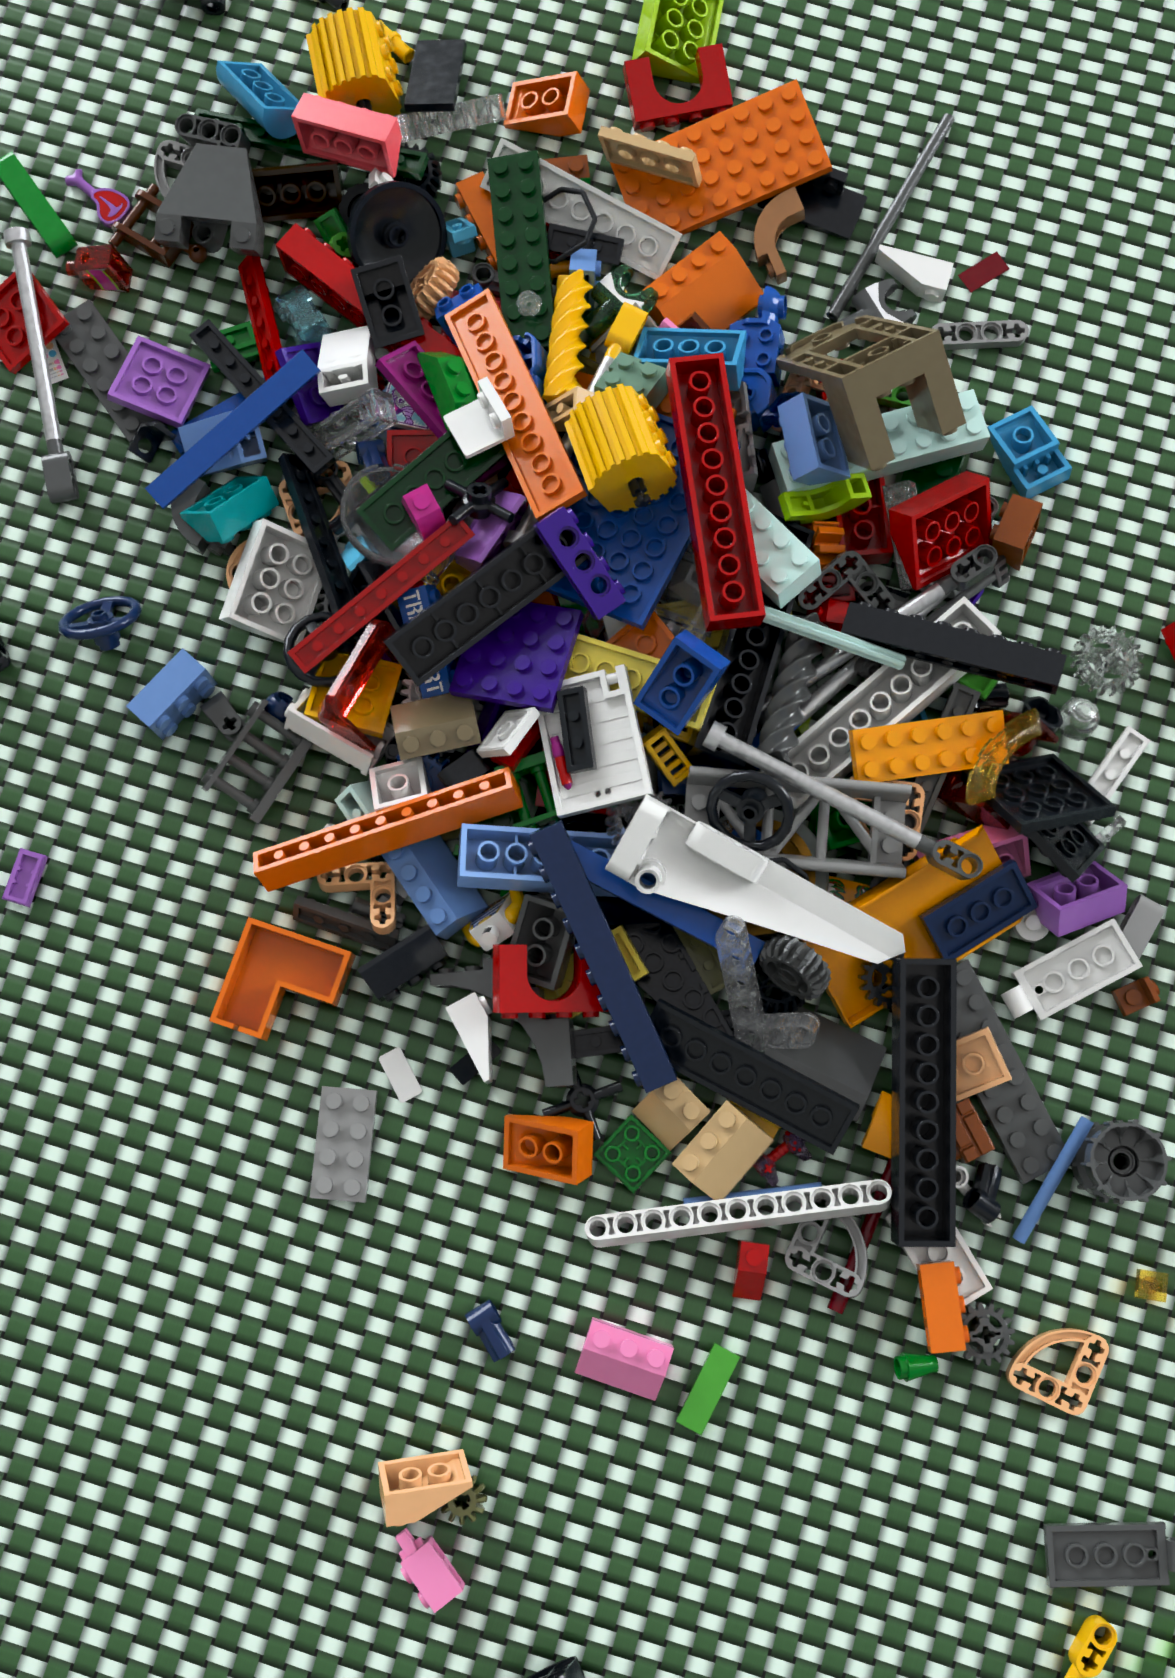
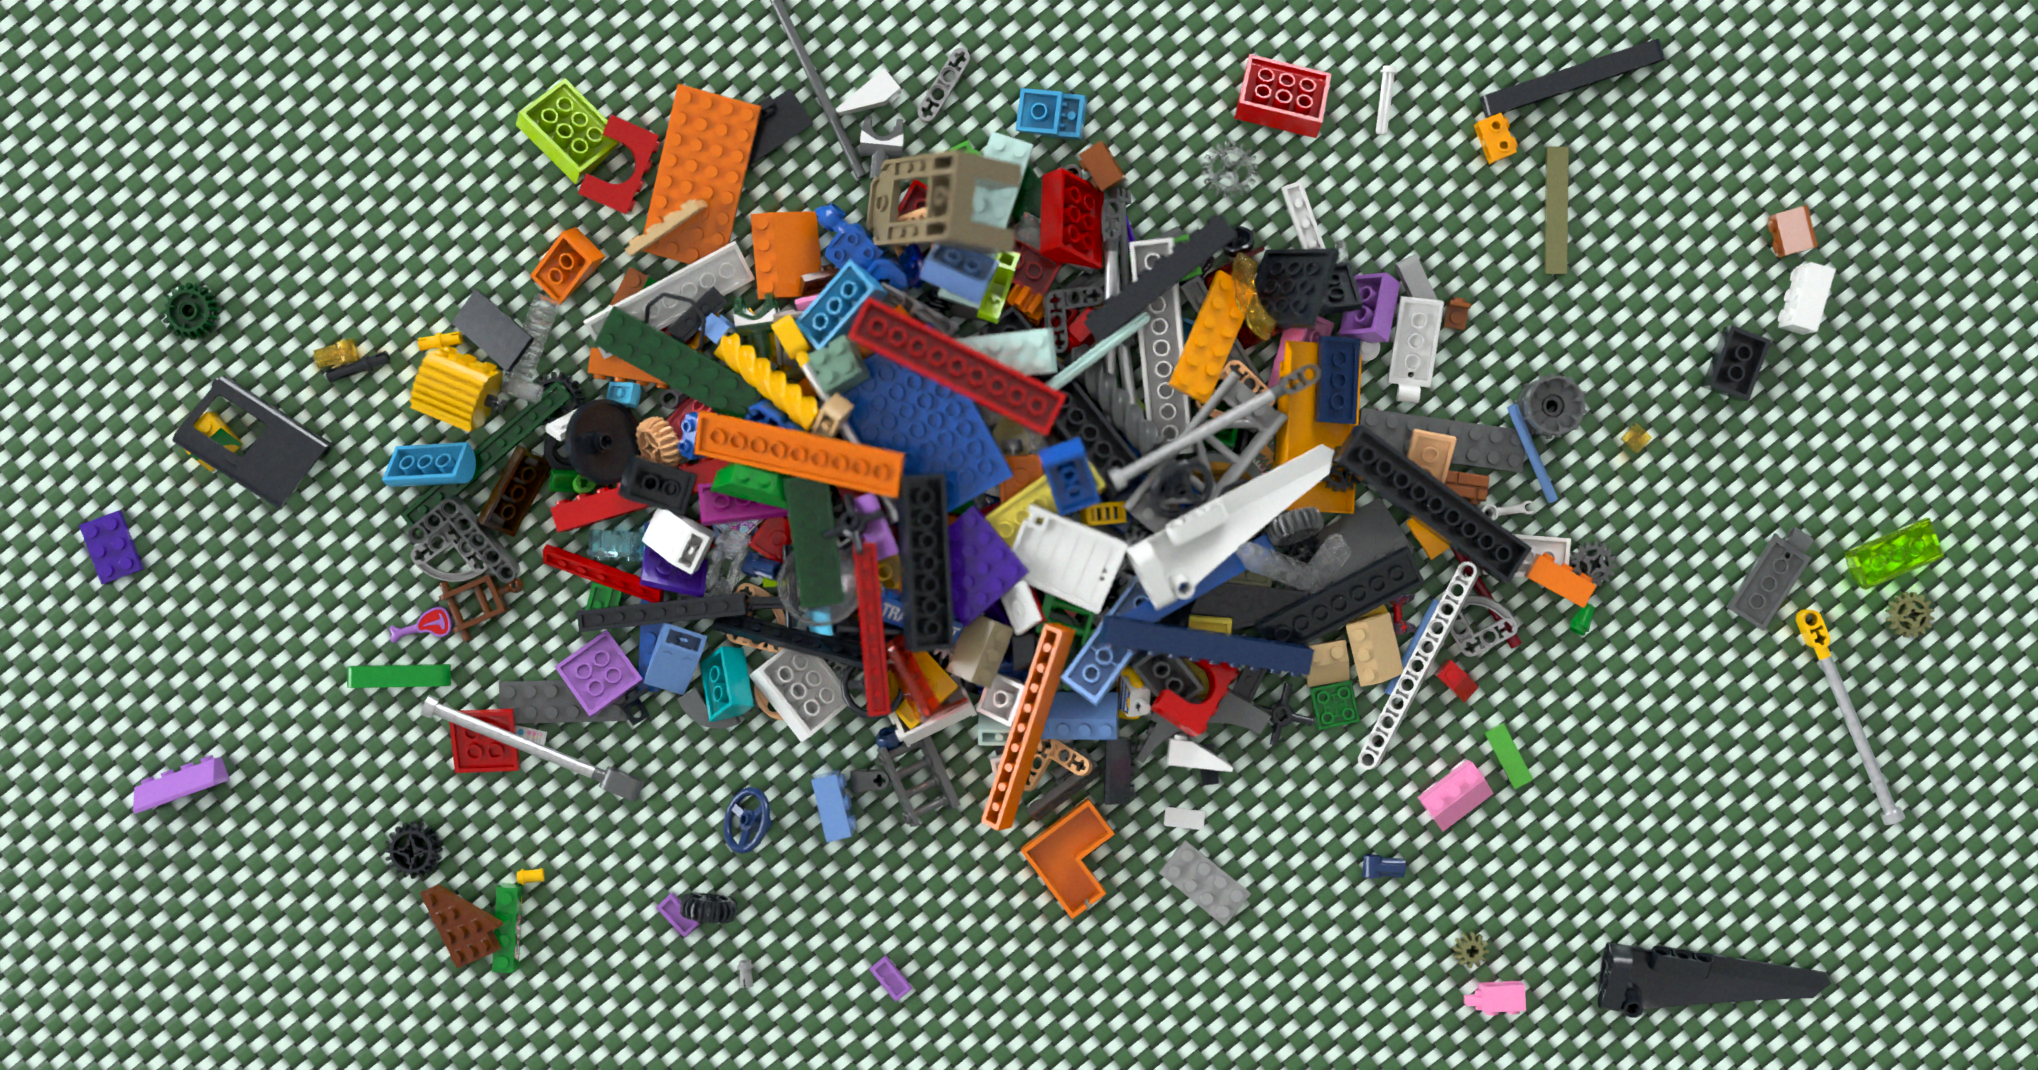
camera: 65 degrees left, 10 degrees up
clear red torso [66,244,133,293] -> none
blue tile [145,349,321,509] -> none
dark grey wedge [154,143,265,257] -> none
coral slope [291,93,402,178] -> none
light nougat slope [378,1449,473,1527] -> none
dark pink slope [401,483,446,541] -> none
white bracket [443,377,515,459] -> none
orange slope [503,1114,594,1185] -> none
clear plate [516,290,542,316] -> none
dark purple brick [533,506,626,620] -> none
piece [550,736,573,790] -> none
black plate [557,686,597,774] -> none
yellow piece [564,384,677,512] -> none
medium nougat arch [754,187,805,285] -> none
dark red sticker [958,251,1010,292] -> none
black piece [962,1162,1002,1224] -> none
light nougat beam [1006,1328,1109,1415] -> none
clear hair [1059,697,1100,741] -> none

